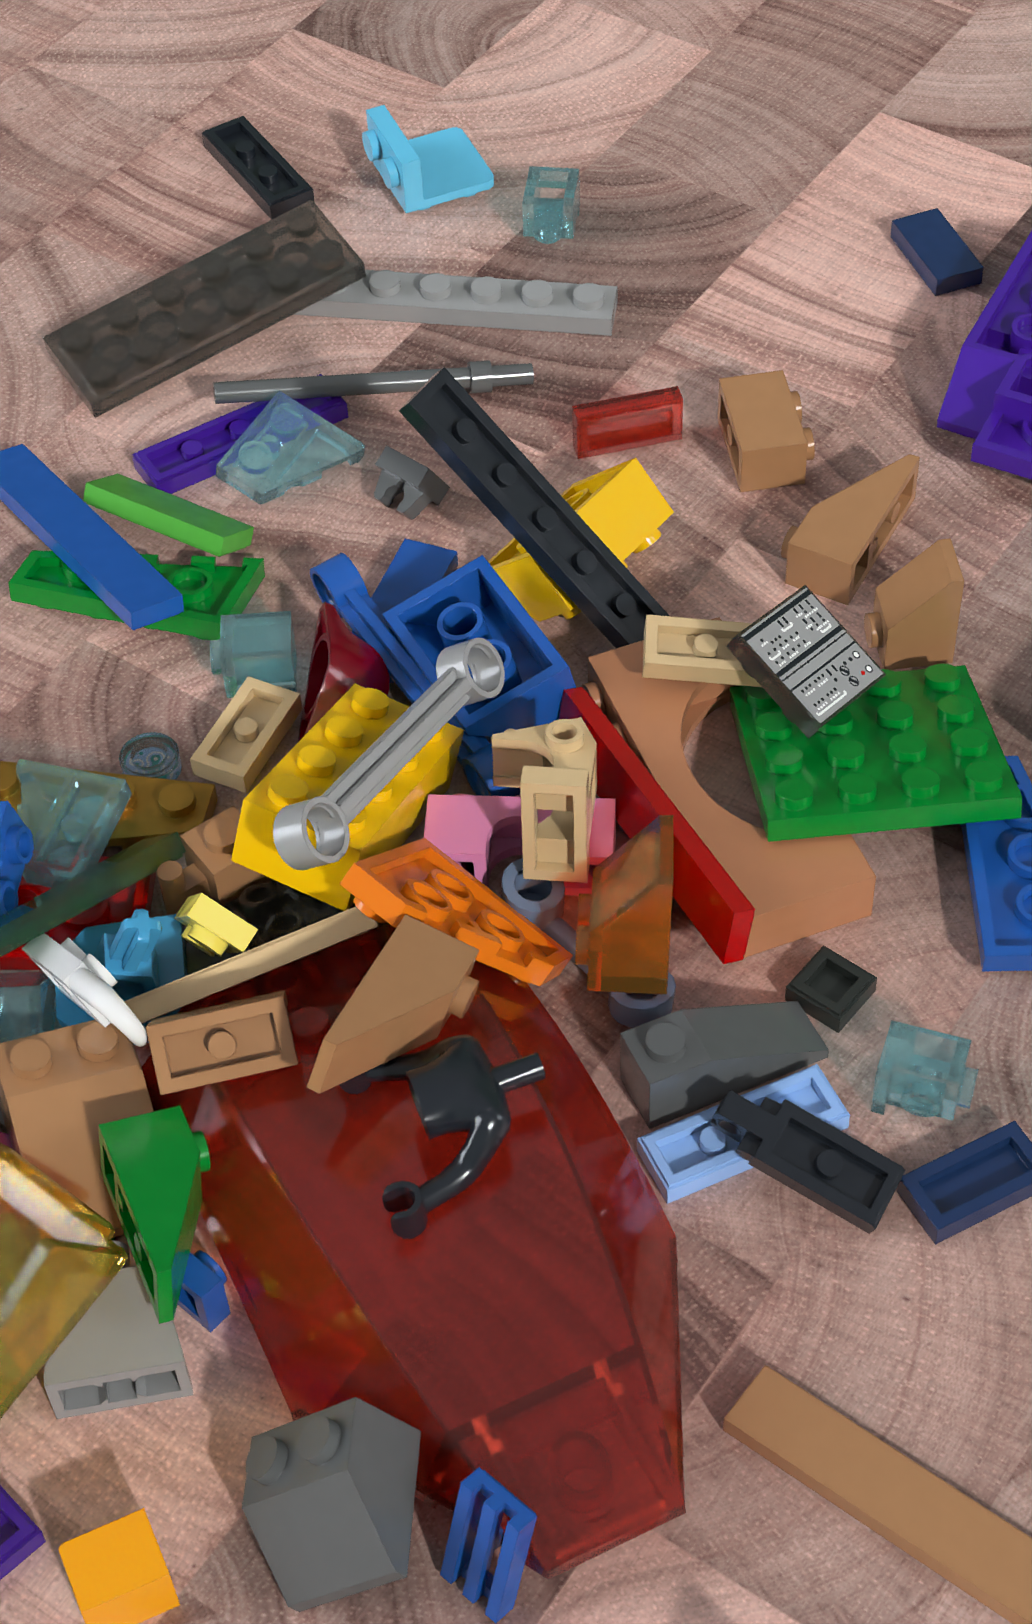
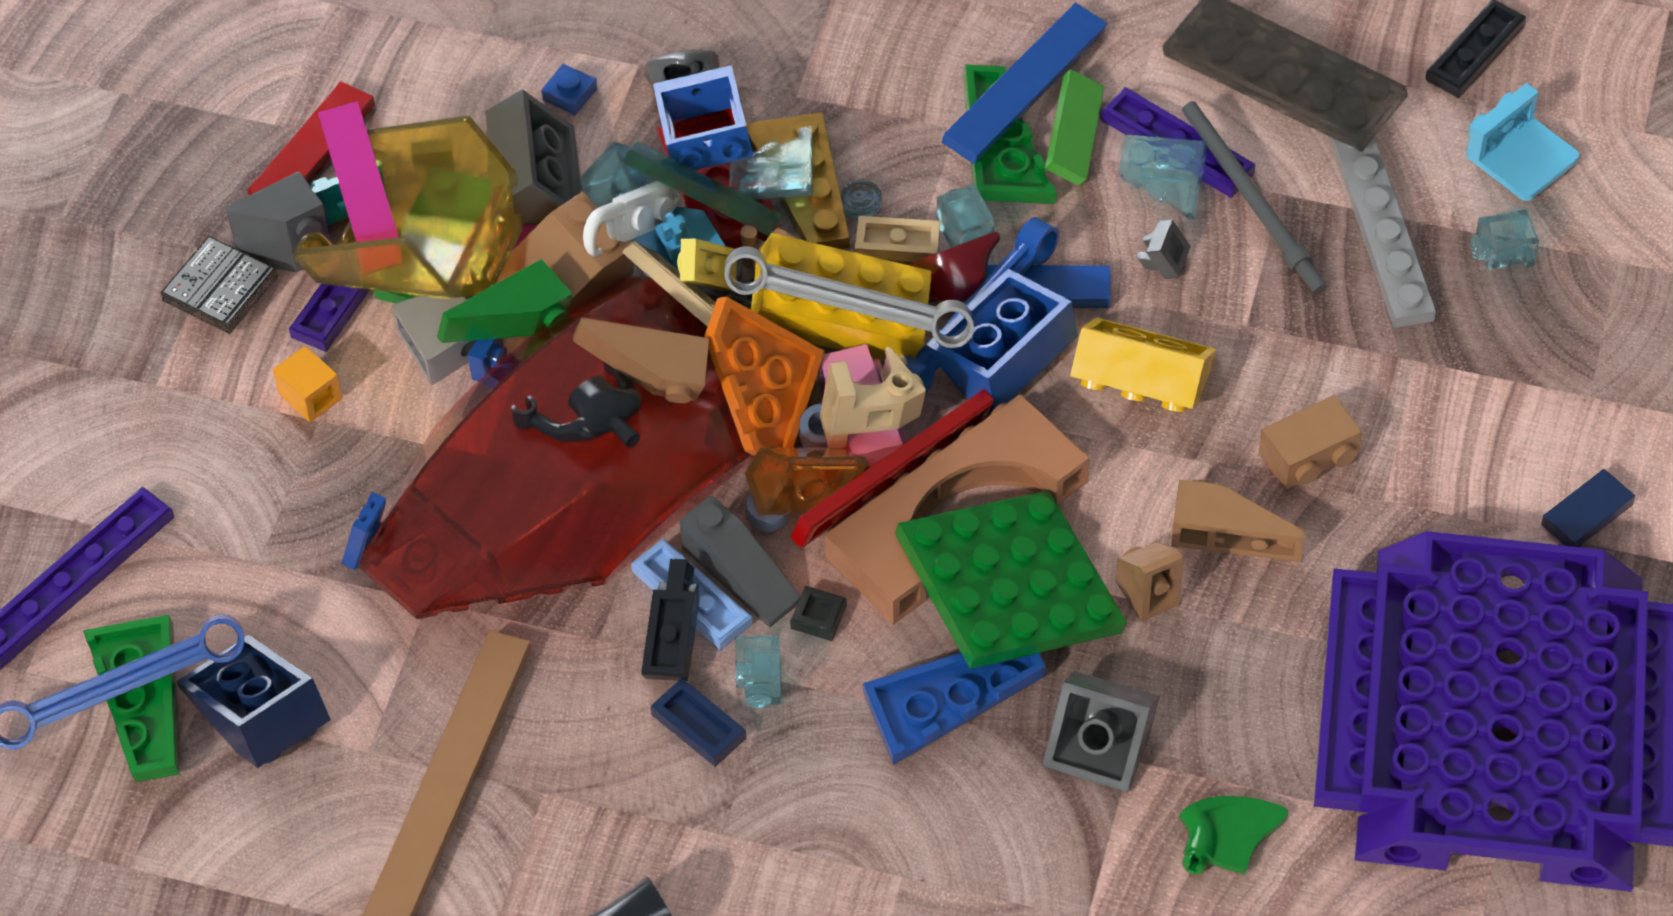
camera: 70 degrees right, 5 degrees up
medium nougat panel [146,990,299,1095] -> none
dark grey slope [242,1397,421,1612] -> none
black plate [399,367,670,648] -> none
clear red tile [572,386,683,459] -> none
tan plate [642,614,767,687] -> none
tile [726,585,886,739] -> none

